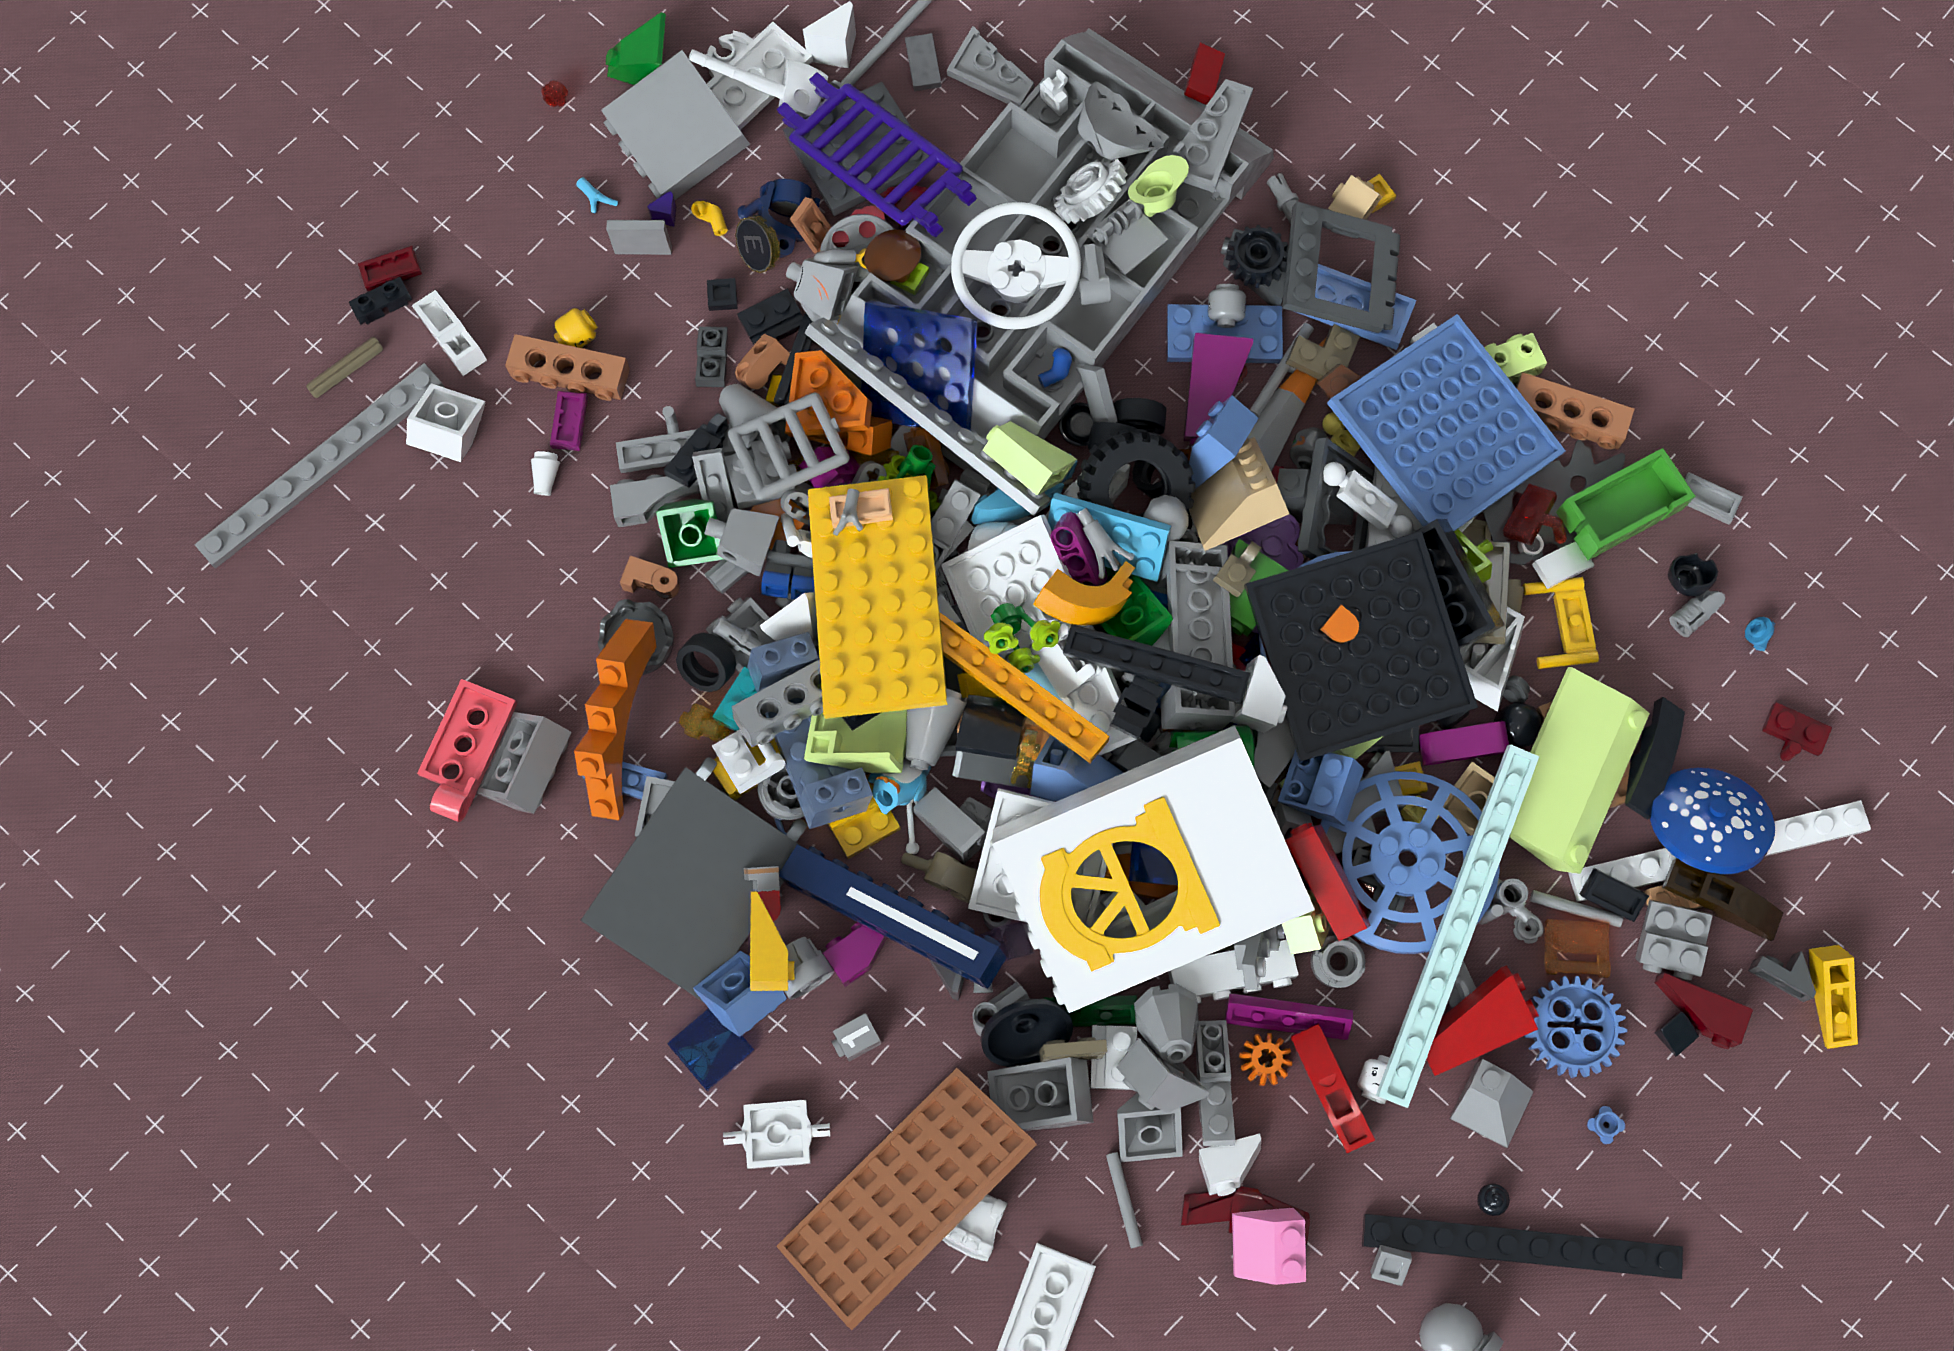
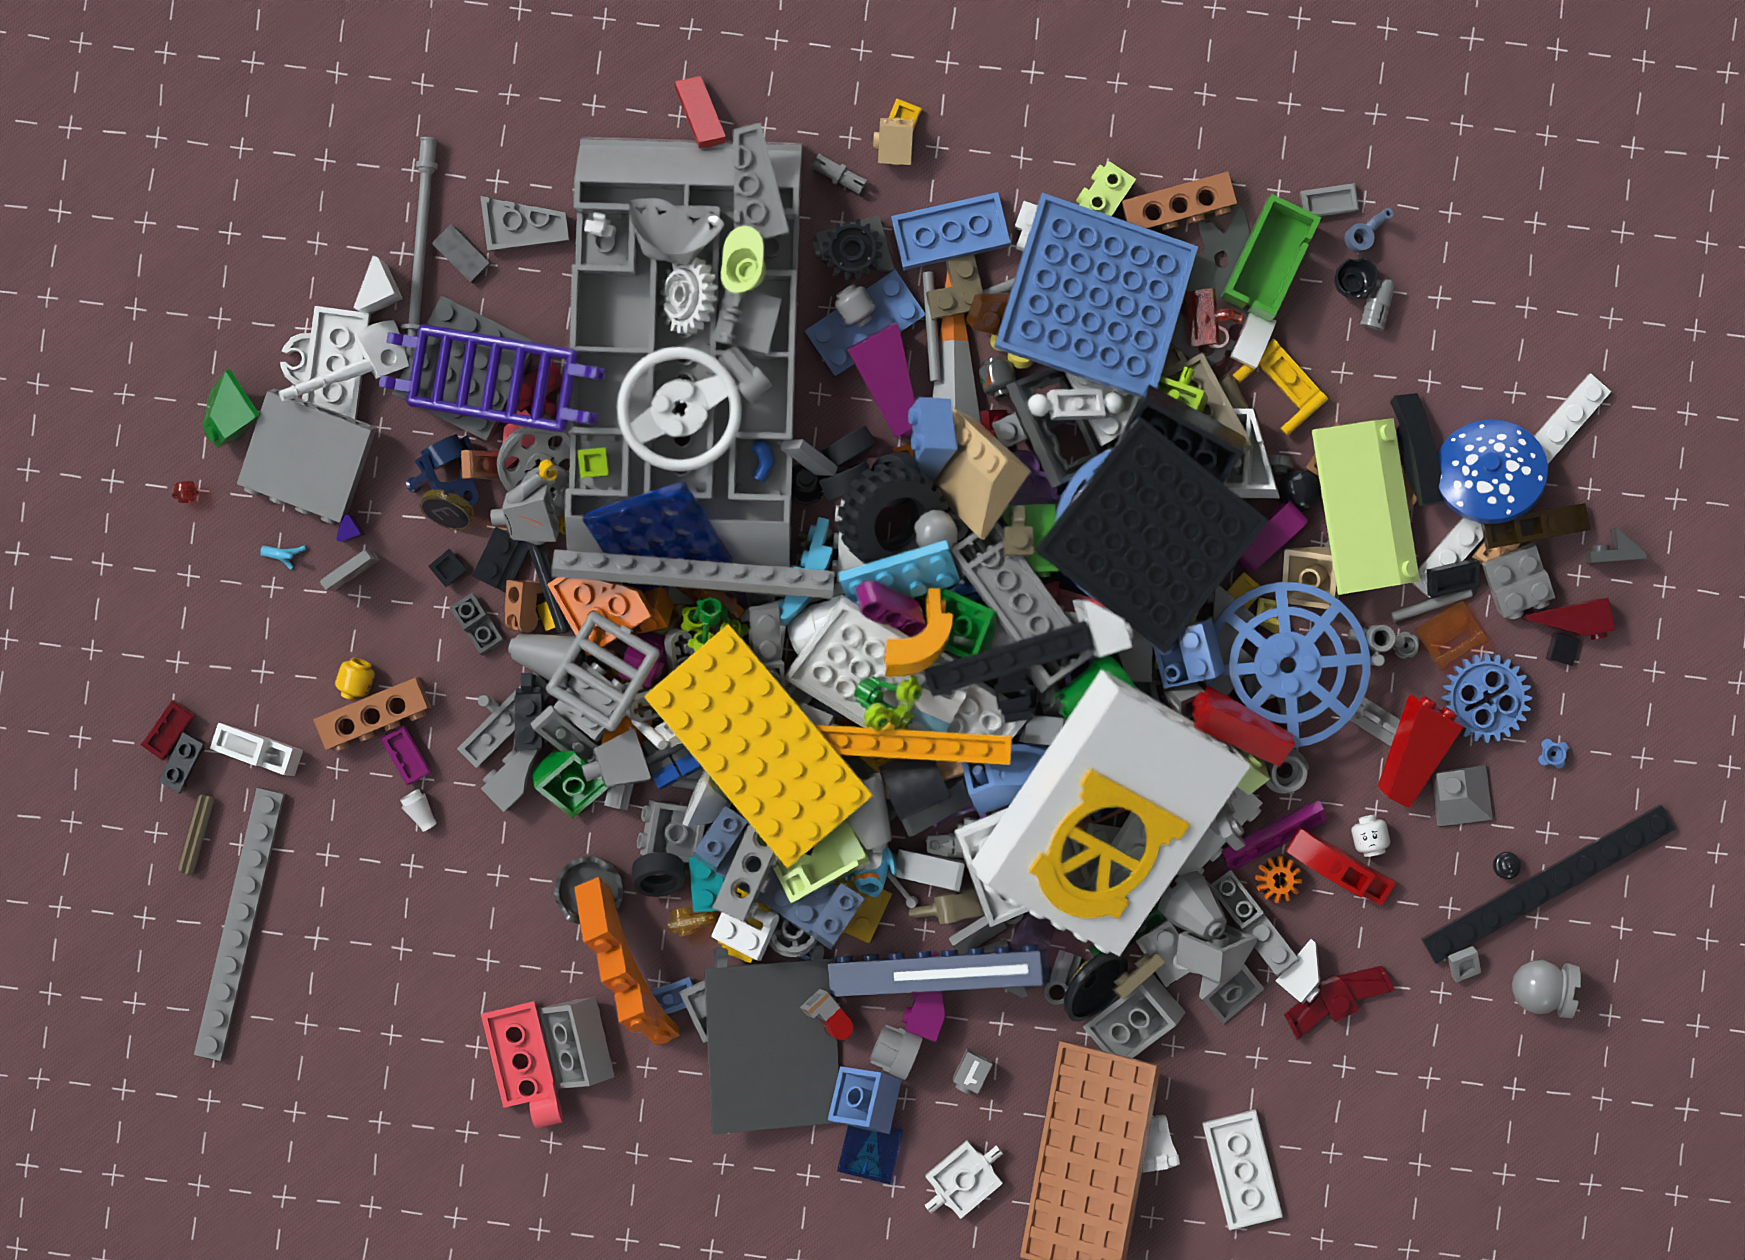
camera: 30 degrees left, 15 degrees up
white slope [406,383,485,462] -> none
nougat leg [620,556,680,599] -> none
yellow arm [691,201,728,236] -> none
light grey pin [712,615,764,656] -> none
yellow slope [750,891,794,991] -> none
light nougat tile [829,488,893,529] -> none
light grey bar [833,489,863,536] -> none
reddish brown dish [864,229,922,283] -> none
yellowish green slope [983,421,1077,495] -> none
clear yellow plate [1011,729,1041,788] -> none
light grey piece [1076,508,1135,579] -> none
light grey bar [1106,1152,1143,1249] -> none
bright pink slope [1232,1208,1306,1285] -> none
dark grey hinge [1282,201,1401,333] -> none
orange tile [1320,605,1359,643] -> none
light aqua plate [1376,745,1539,1108] -> none
dark azure plate [1745,617,1775,651] -> none
dark red plate [1762,702,1832,761] -> none
yellow slope [1809,945,1858,1049] -> none
none -> light grey tile [949,916,1007,954]
none -> sand blue plate [1345,208,1394,253]

